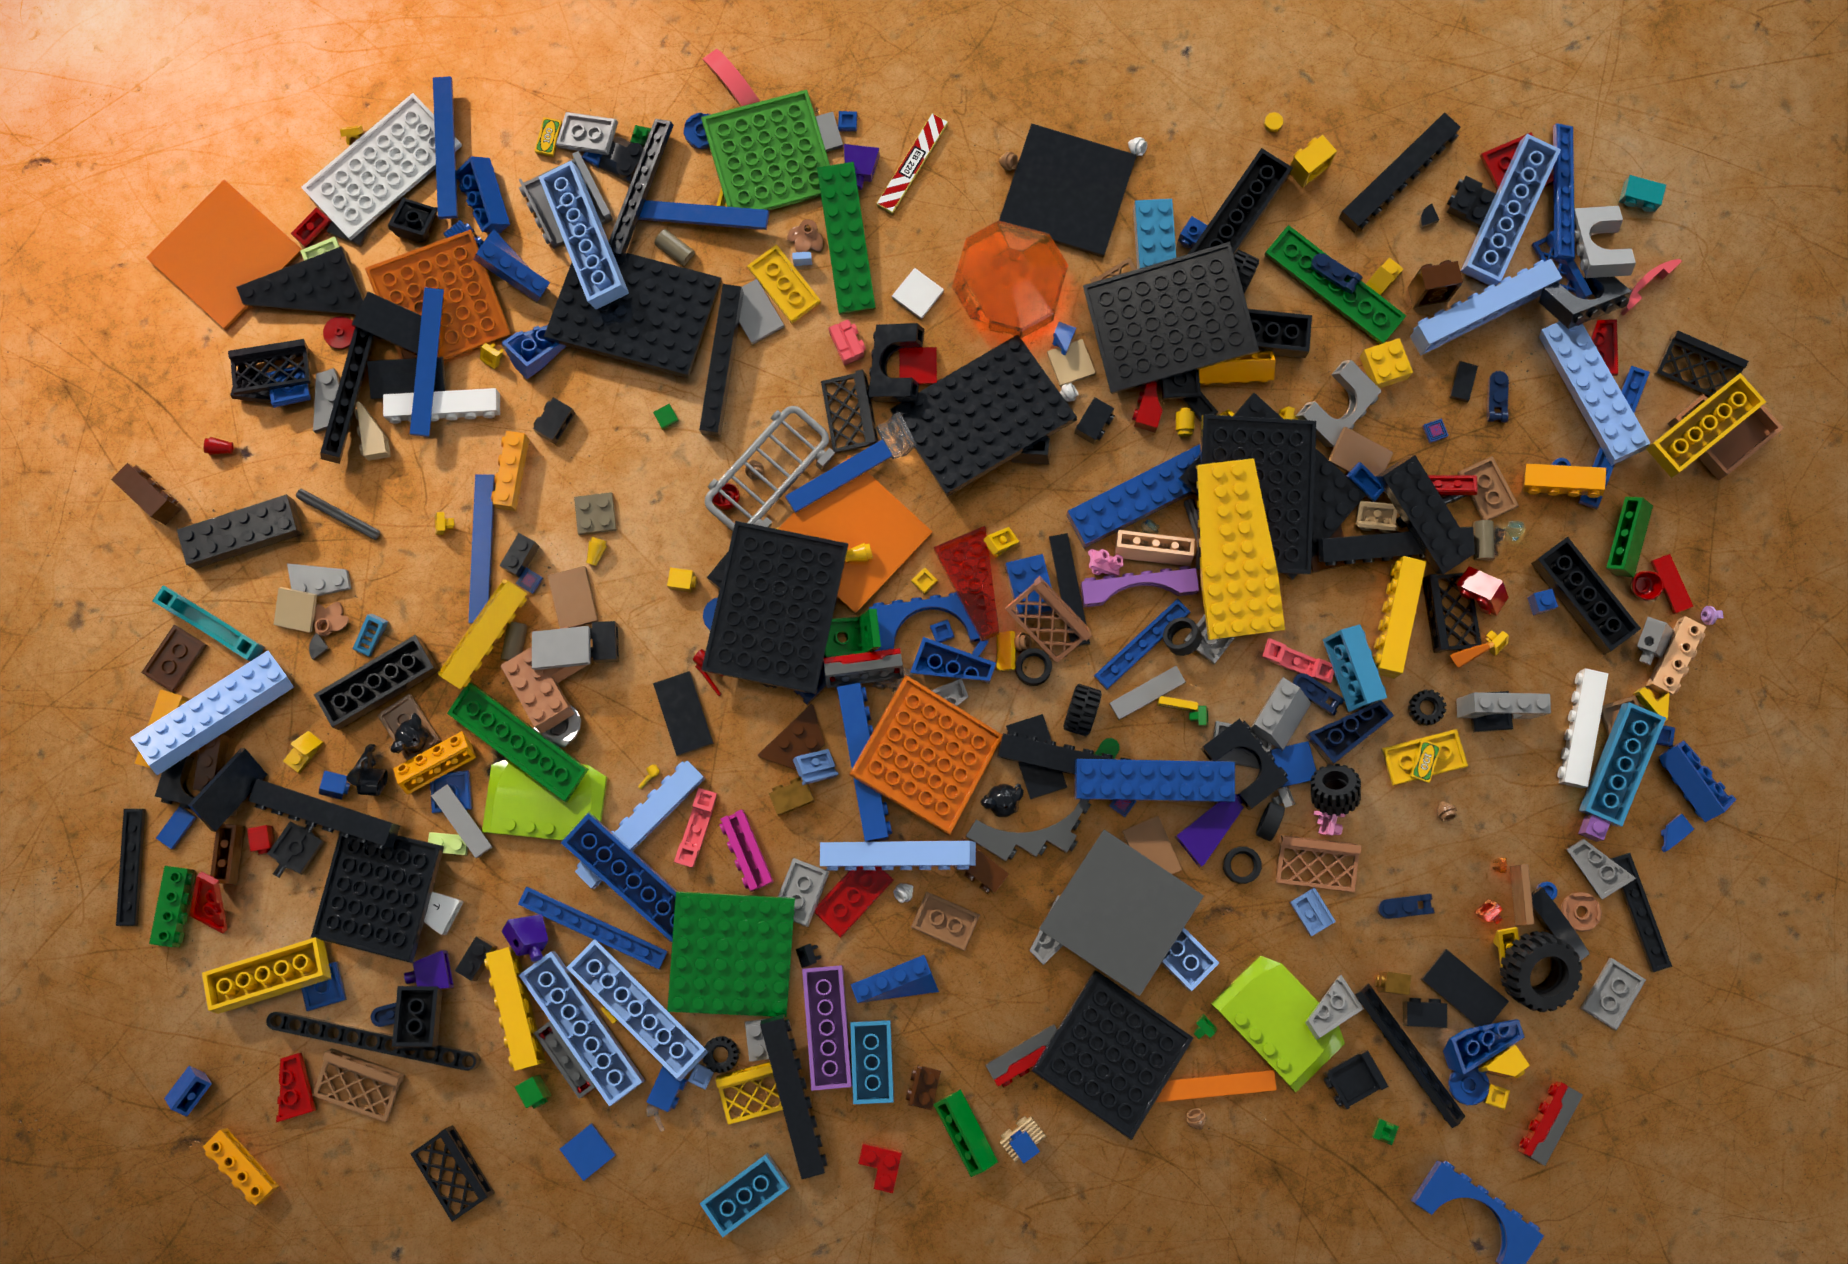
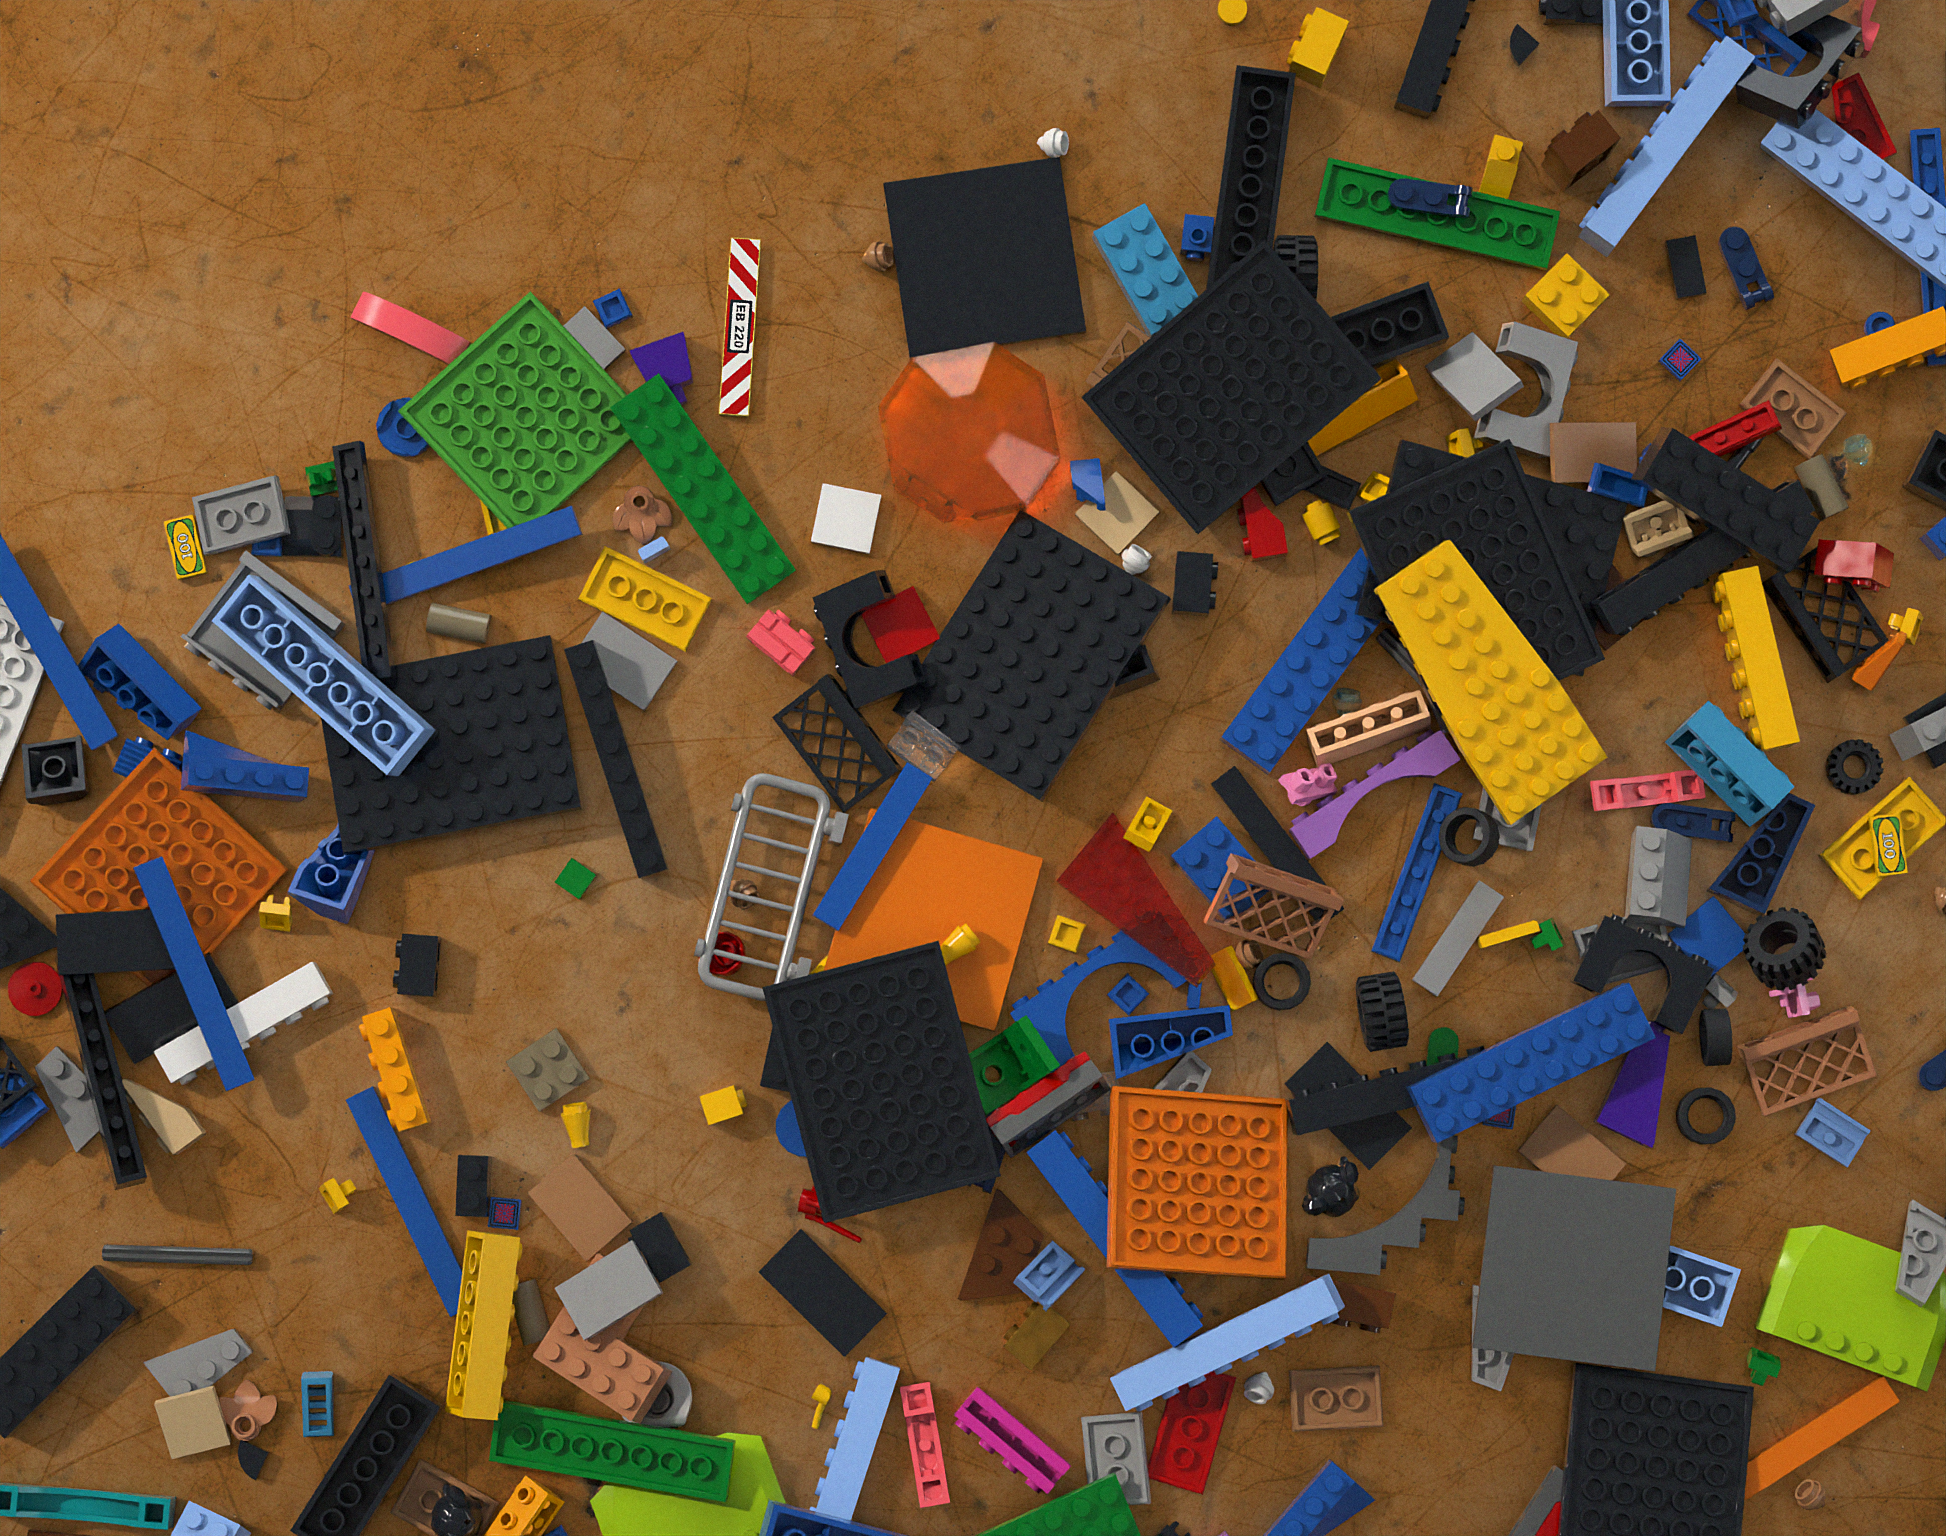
camera: 30 degrees left, 5 degrees up
none -> light grey tile [1425,332,1524,421]

